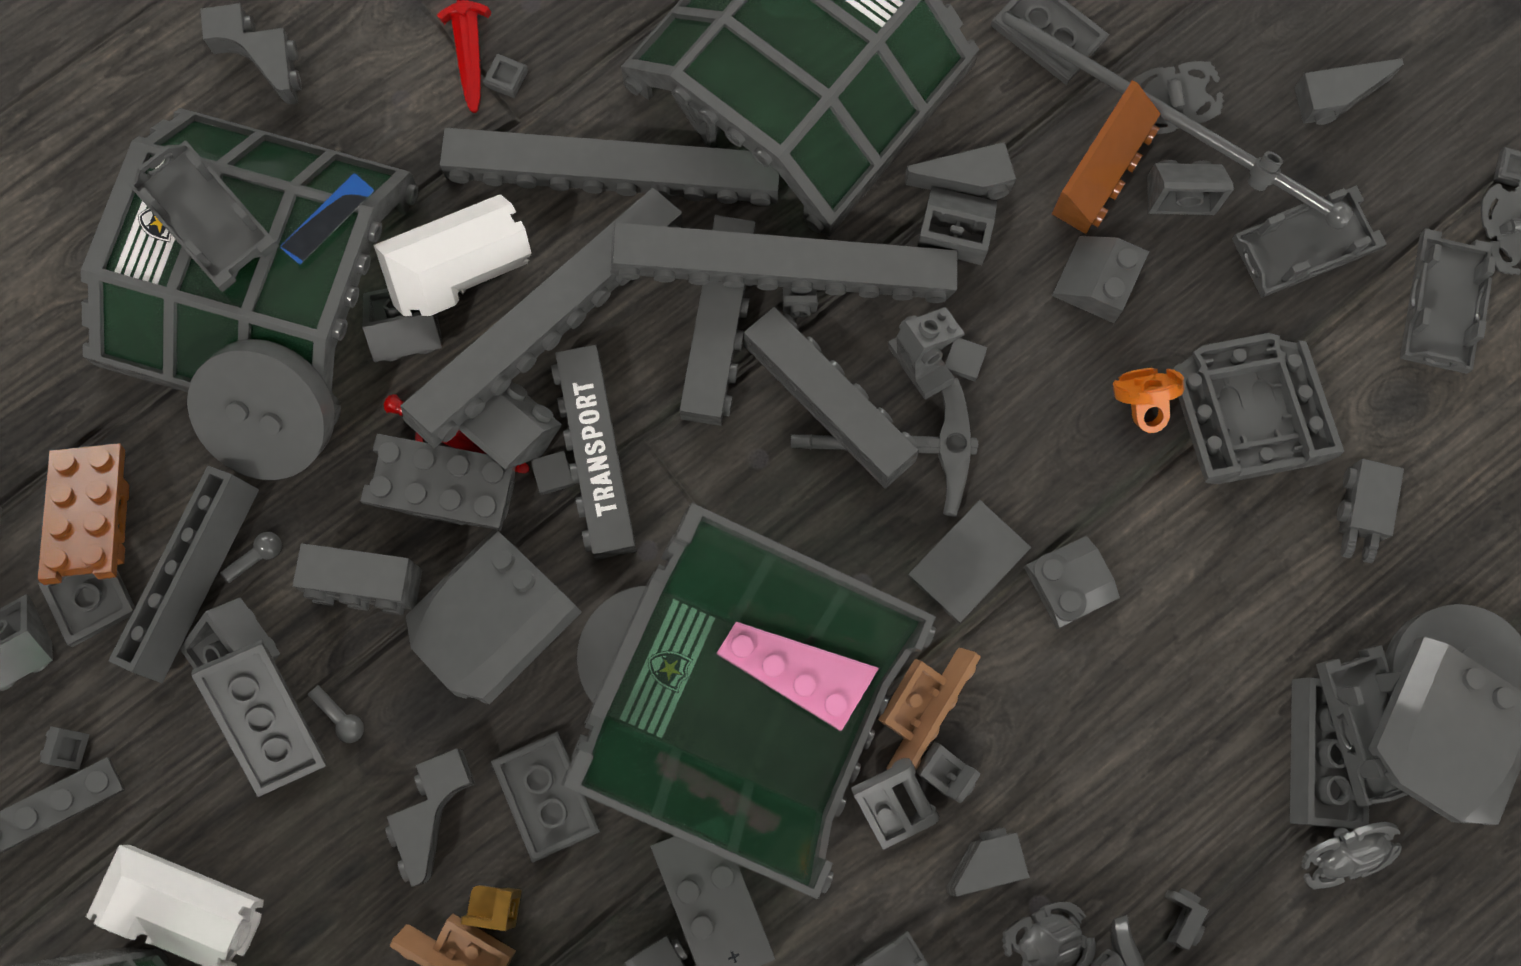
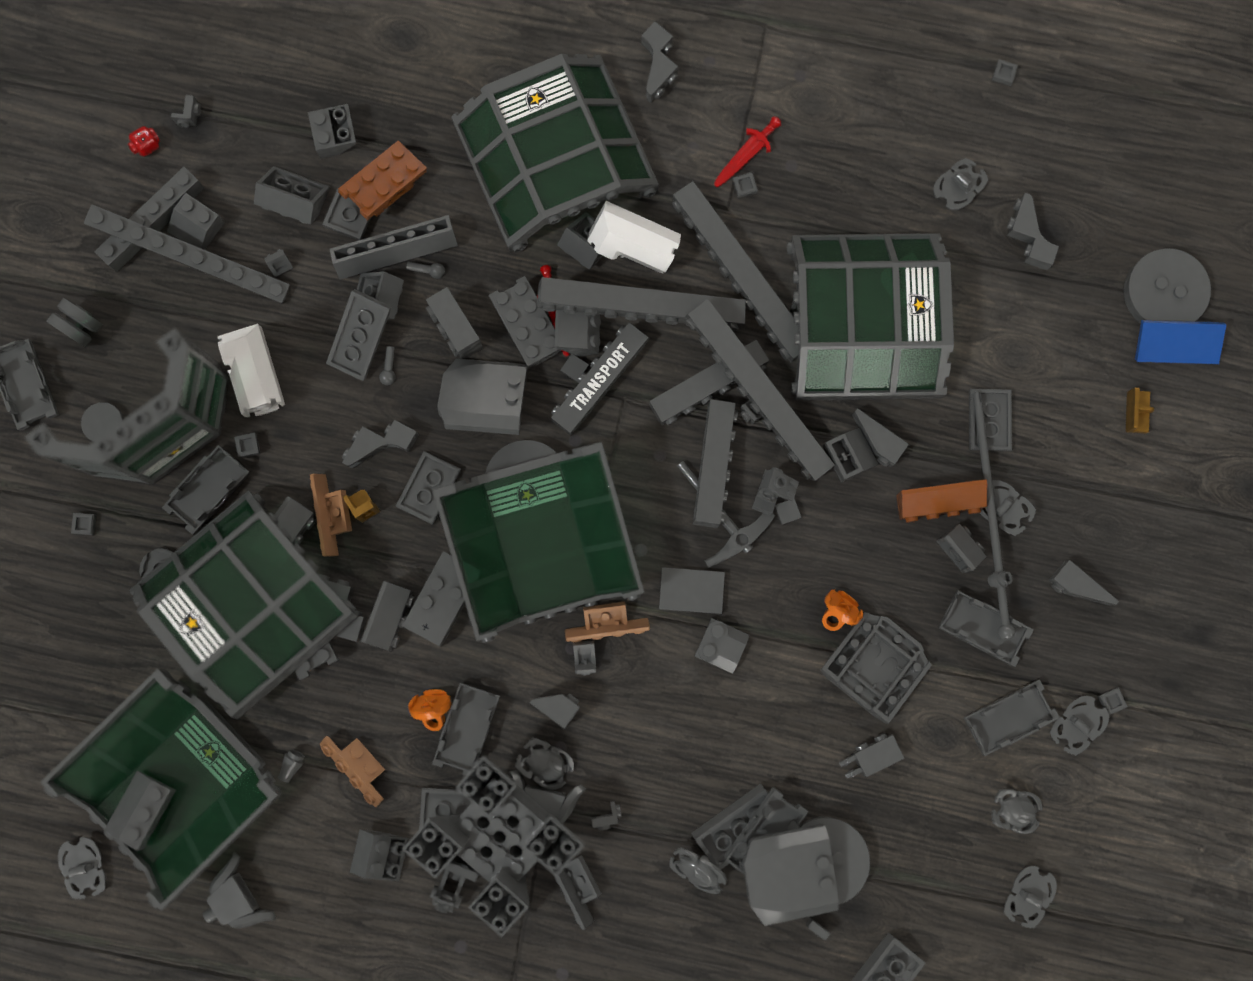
camera: 50 degrees right, 5 degrees up
dark grey piece [129,140,279,292] -> none
dark grey brick [187,339,335,480] -> none
black sticker [281,173,374,264] -> none
bright pink wing [716,622,879,731] -> none
dark grey plate [851,758,940,850] -> none
dark grey slope [1052,236,1149,323] -> none

